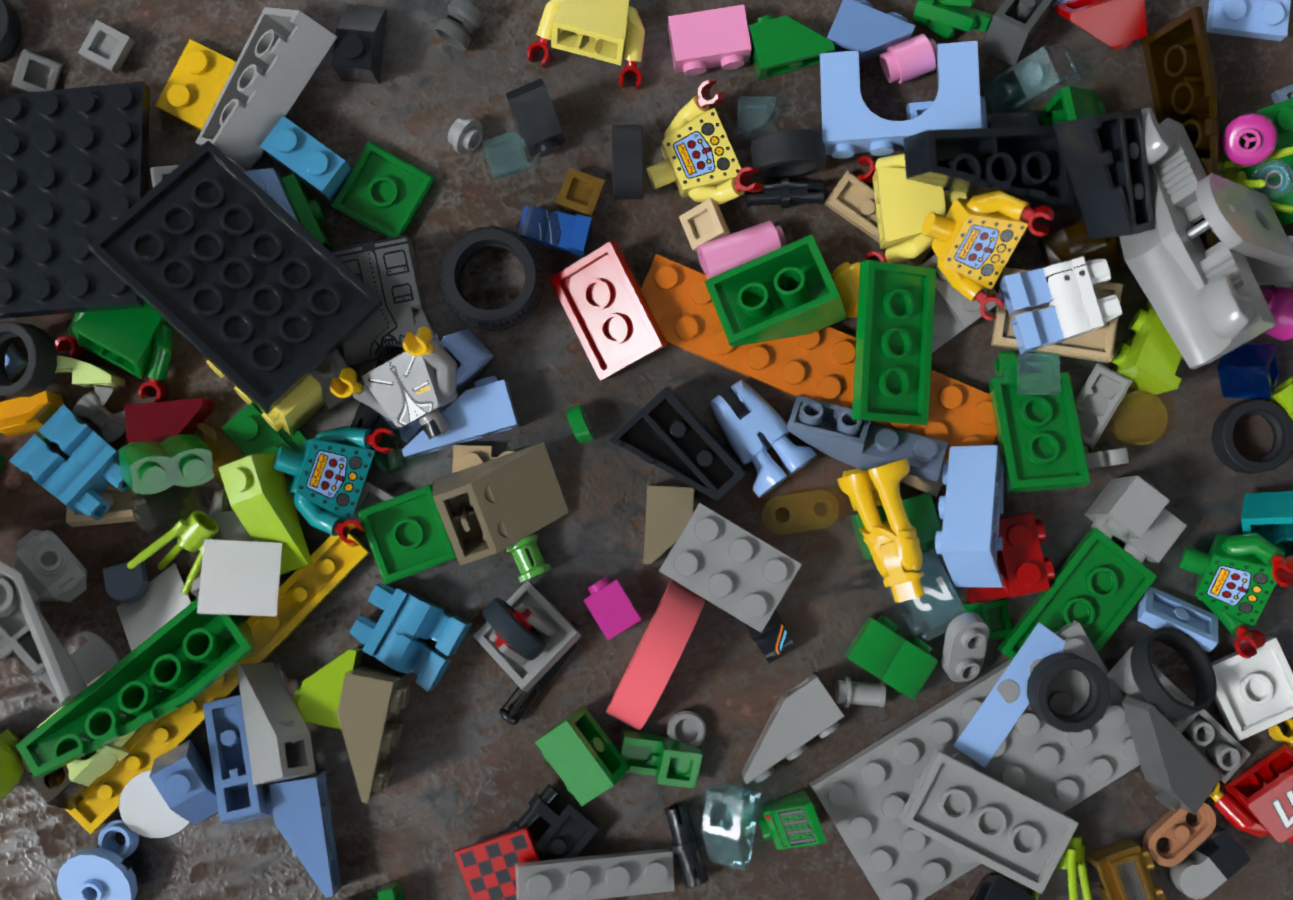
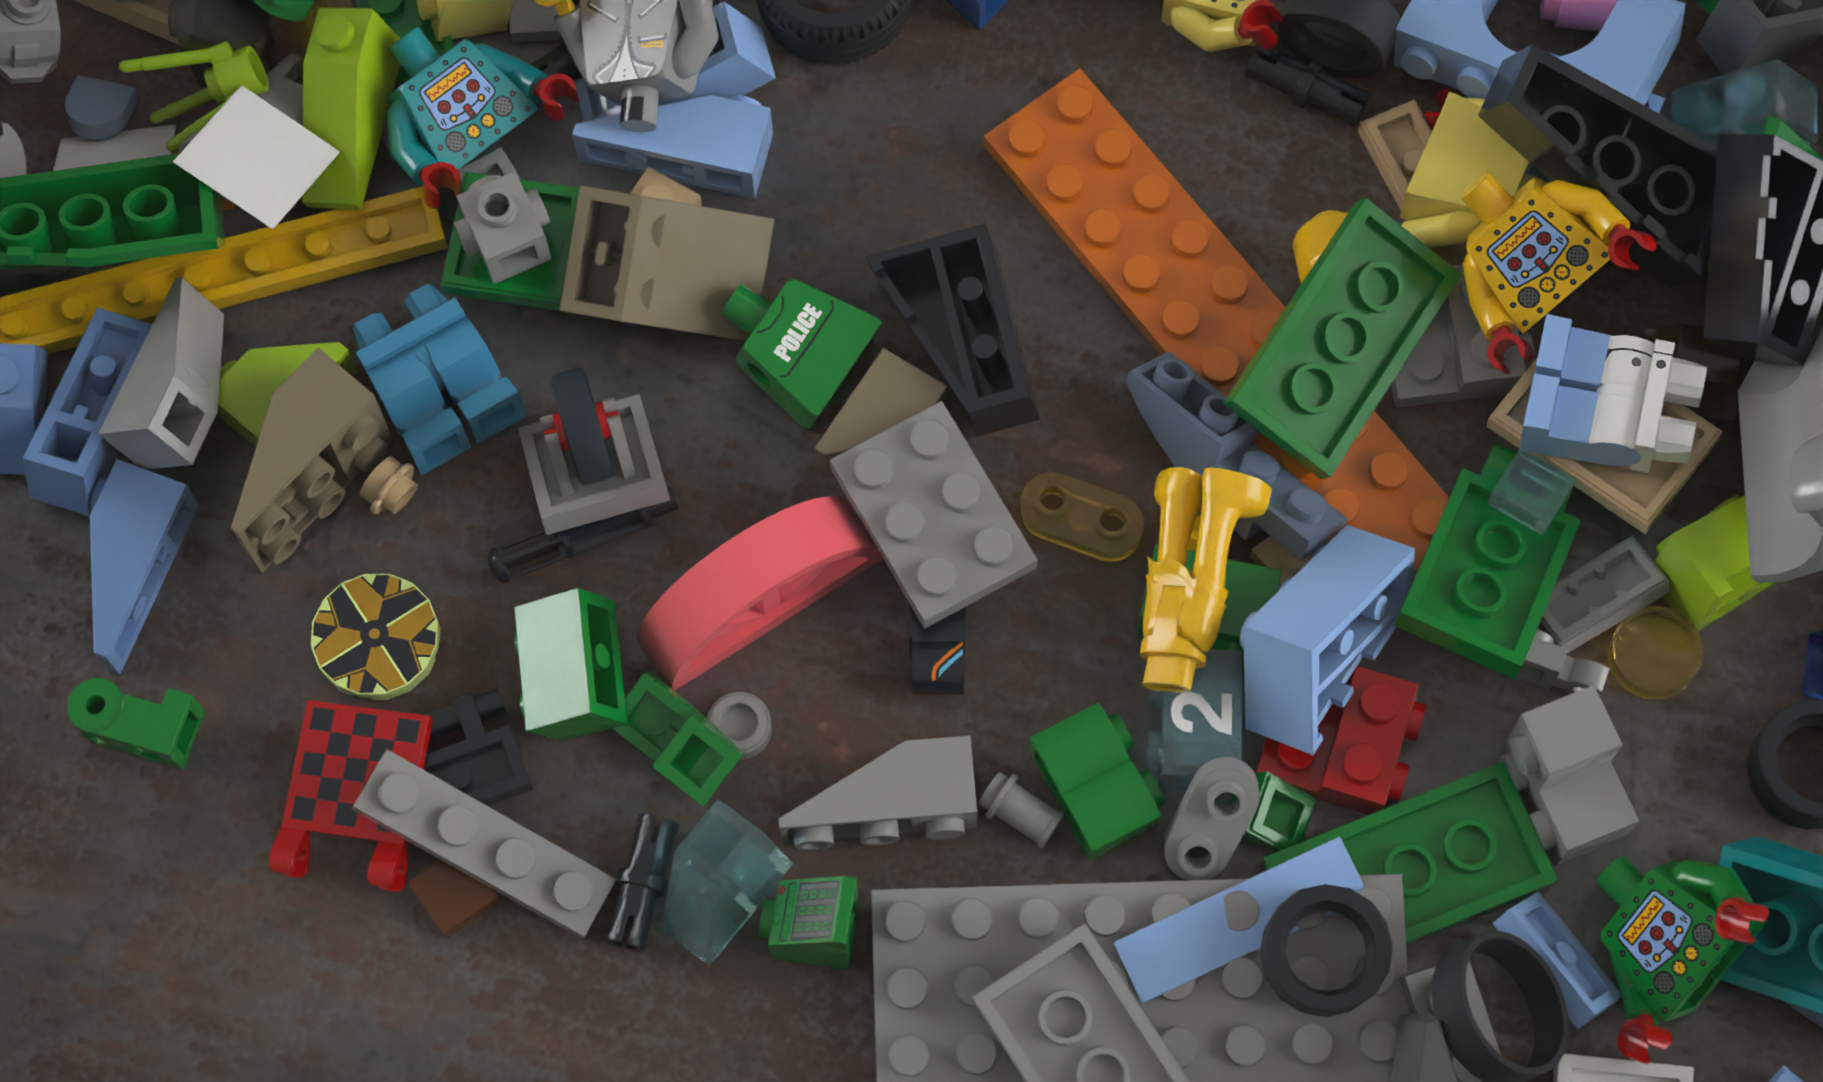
camera: 30 degrees right, 15 degrees down
clear green plate [371,429,407,473] -> none
bright green bush [506,534,552,583] -> none
plate [549,241,668,381] -> none
green tile [566,404,595,444] -> none
dark pink brick [583,576,642,640] -> none
tan plate [679,198,730,252] -> none
bright pink brick [697,221,787,279] -> none
green slope [704,234,847,347] -> none
light blue piece [710,380,818,498] -> none
none -> tile [311,574,441,700]
none -> tan plate [360,456,418,515]
none -> light grey brick [453,171,552,284]
none -> green torso [720,279,883,431]

